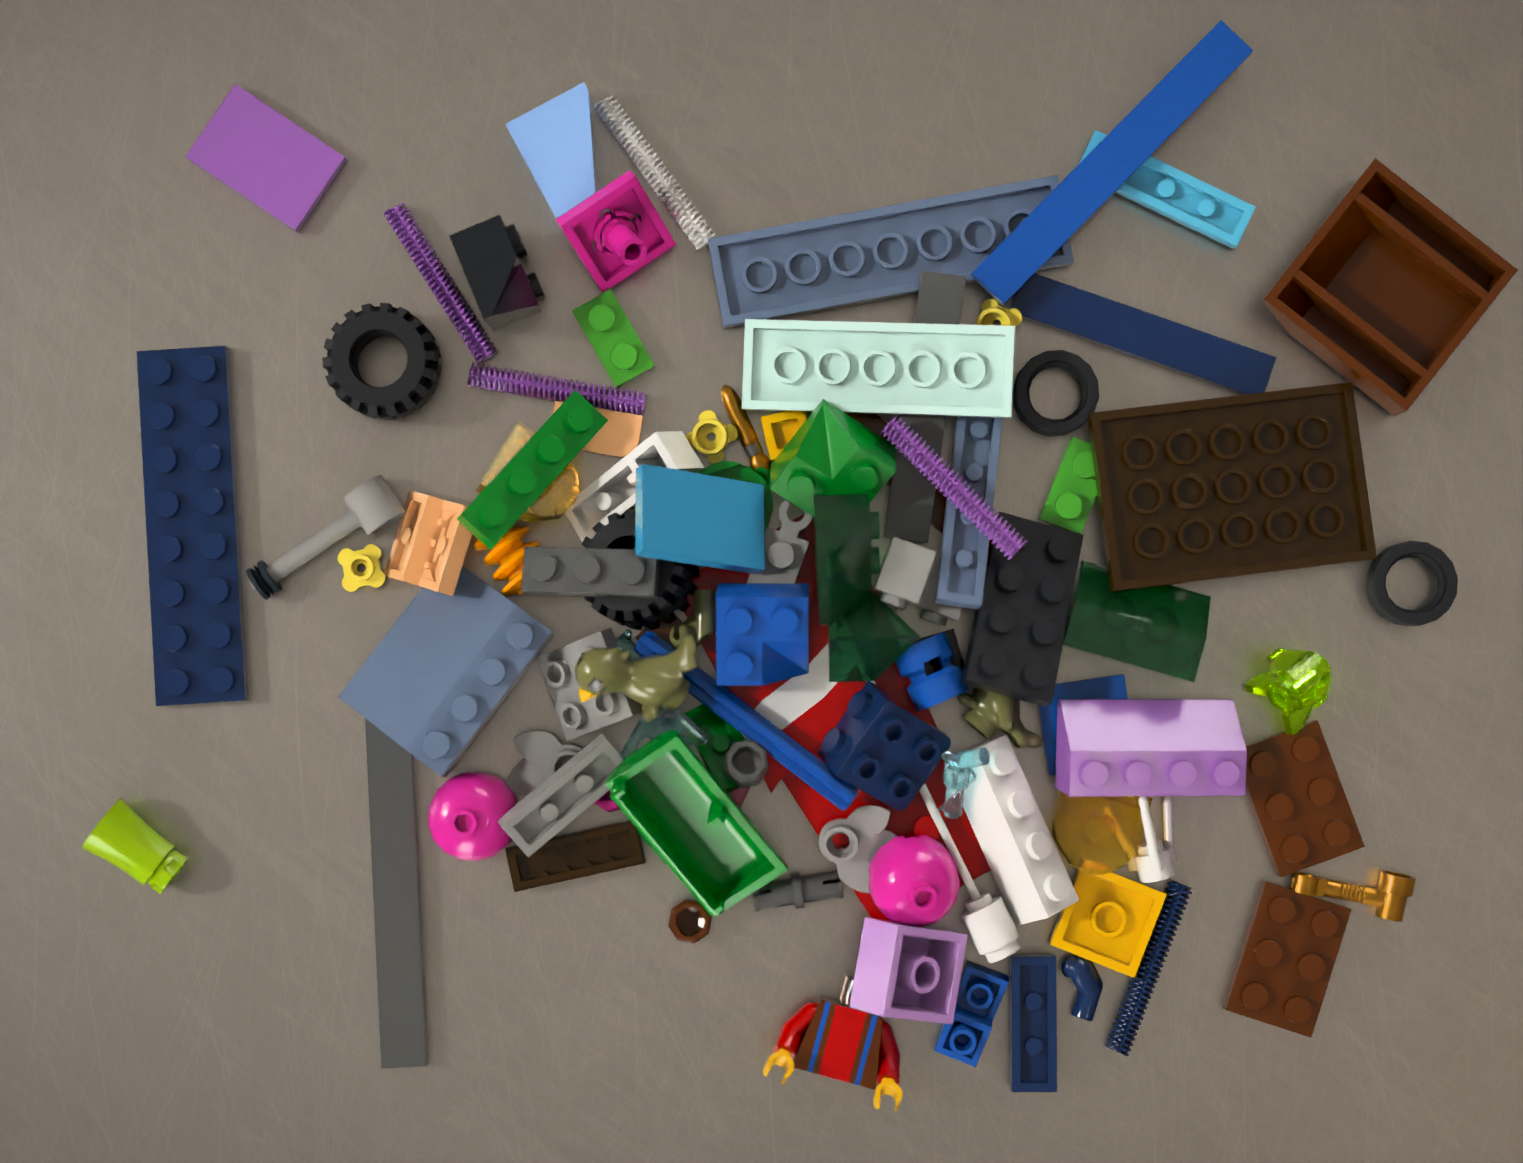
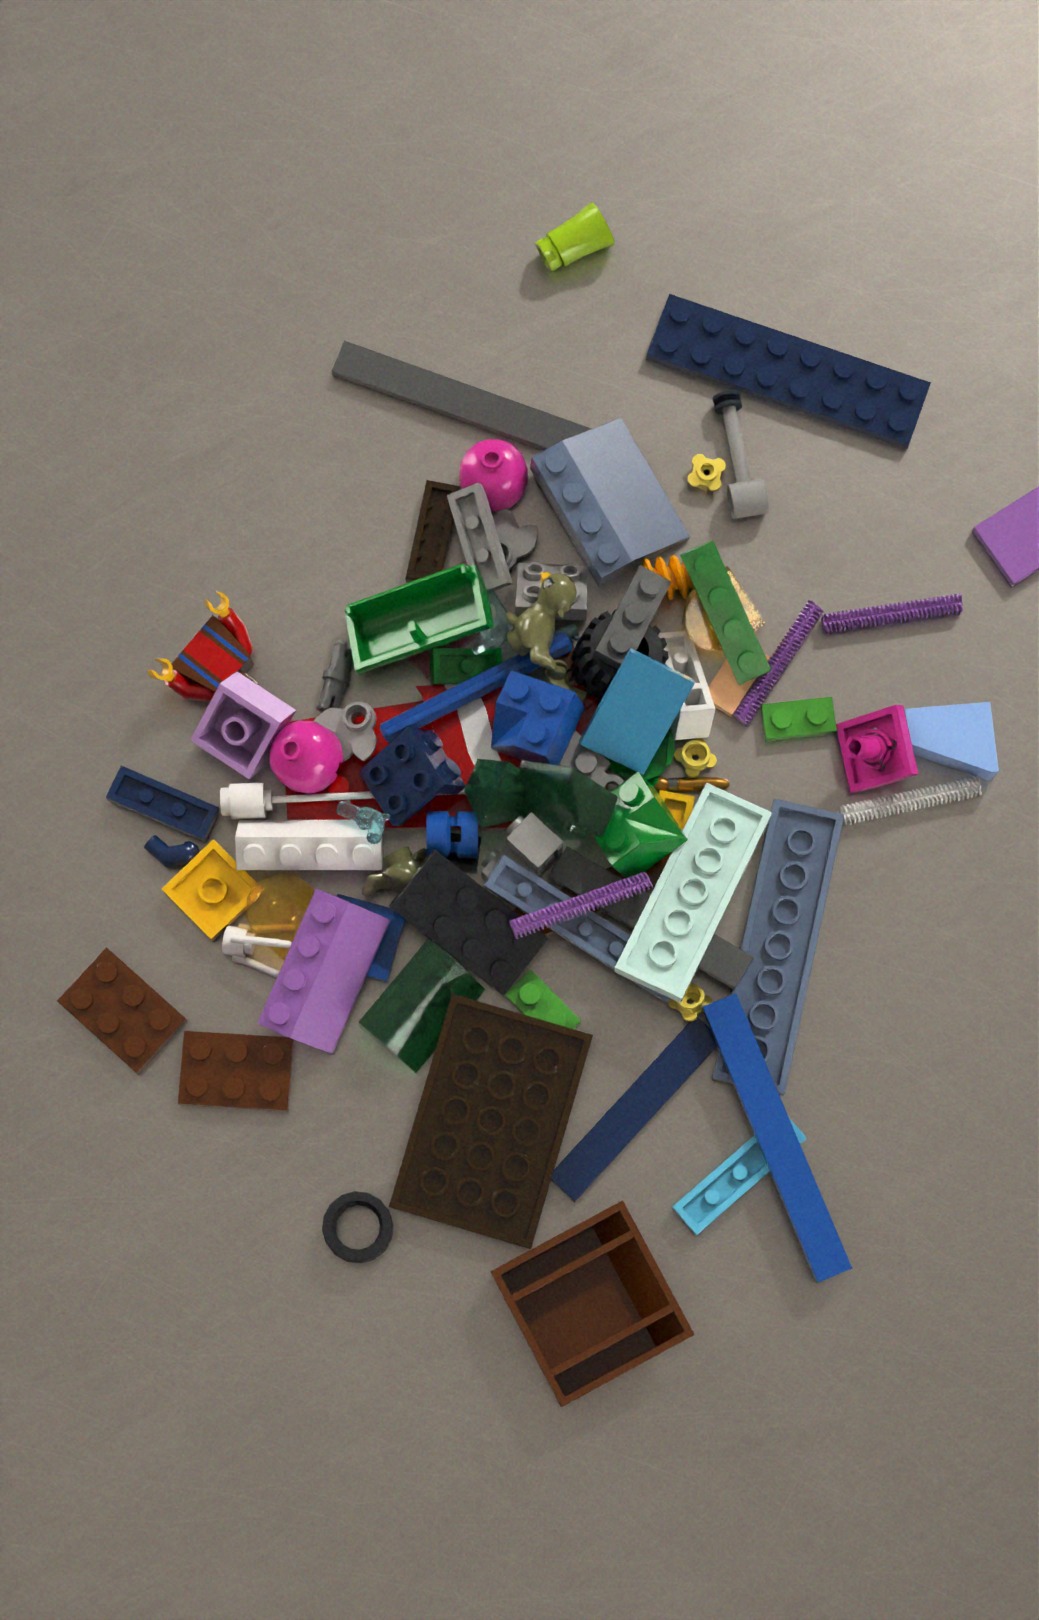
camera: 110 degrees right, 10 degrees down
black tyre [322,302,442,420] -> none
light nougat slope [384,490,472,596] -> none
black slope [449,215,545,331] -> none
reddish brown tile [668,898,712,944] -> none
dark grey tile [724,740,768,787] -> none
blue slope [934,960,1009,1067] -> none
black tyre [1013,350,1099,437] -> none
dark blue axle [1105,879,1193,1056] -> none
clear neon green brick [1245,648,1333,735] -> none
pearl gold brick [1291,870,1416,922] -> none

